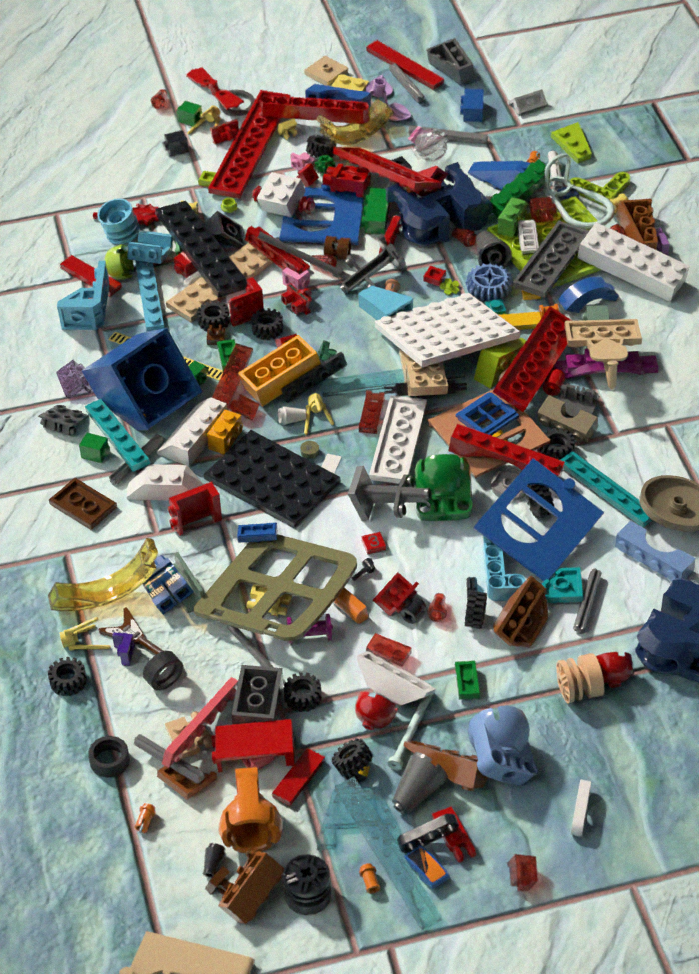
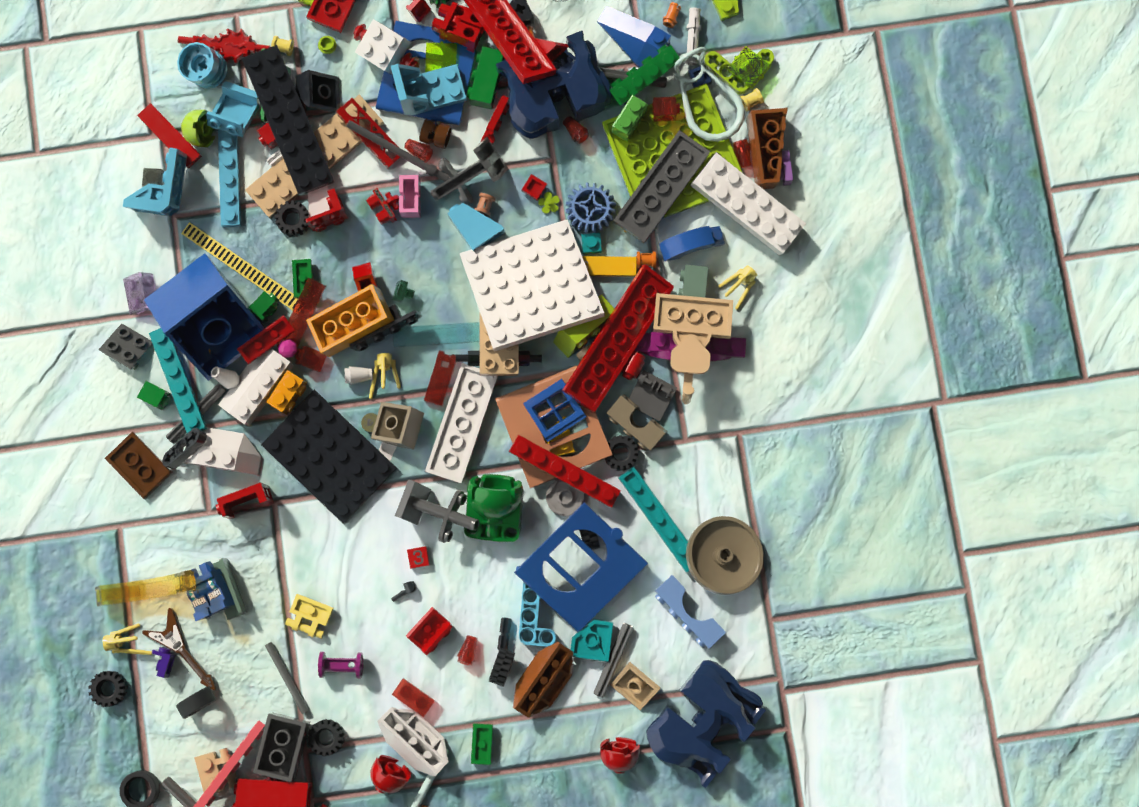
camera: 10 degrees right, 35 degrees up
olive window [194,534,357,641] -> none
reddish brown tile [207,325,226,345] -> none
blue plate [237,522,278,543] -> none
black tyre [251,308,283,340] -> none
bright pink bracket [282,268,310,290] -> none
orange brick [333,587,368,624] -> none
black bush [401,597,426,624] -> none
dark grey cone [476,231,512,269] -> none
white slope [517,220,539,254] -> none
light nougat wheel [556,653,604,704] -> none
none -> black beam [162,428,207,469]
none -> white cone [211,367,240,389]
none -> red tile [237,315,295,365]
none -> dark pink tile [278,339,298,358]
none -> dark tan slope [371,402,424,450]
none -> medium azure bracket [391,64,467,115]
none -> bright pink piece [399,175,421,218]
none -> clear neon green piece [425,41,457,72]
none -> tan slope [610,661,660,710]
none -> light yellow plant [718,265,758,310]
none -> clear neon green piece [727,46,771,90]

